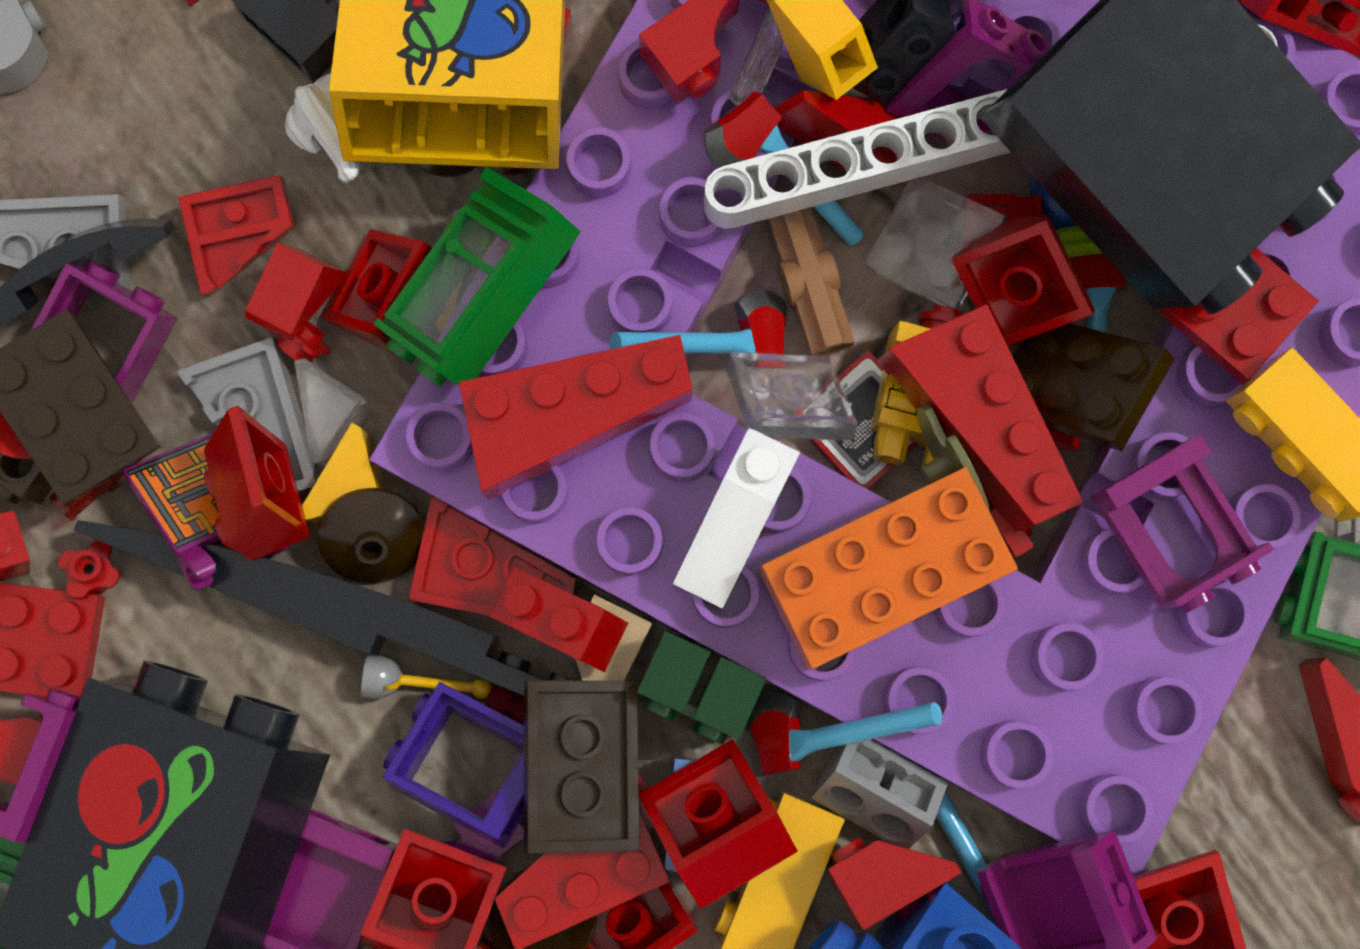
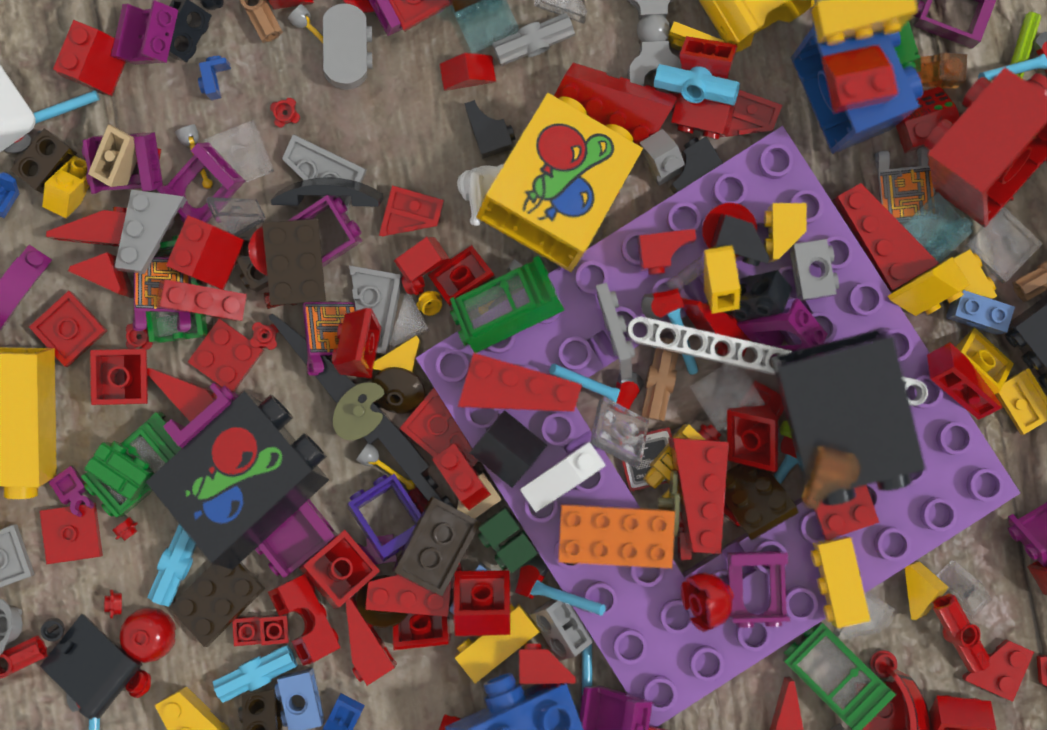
camera: 30 degrees right, 5 degrees up
none -> olive piece [333,382,385,440]
none -> yellow plate [416,291,442,316]
none -> black slope [470,410,547,488]
none -> light grey wing [596,283,635,380]
none -> red cylinder [681,573,734,632]
none -> clear orange arch [802,445,860,510]

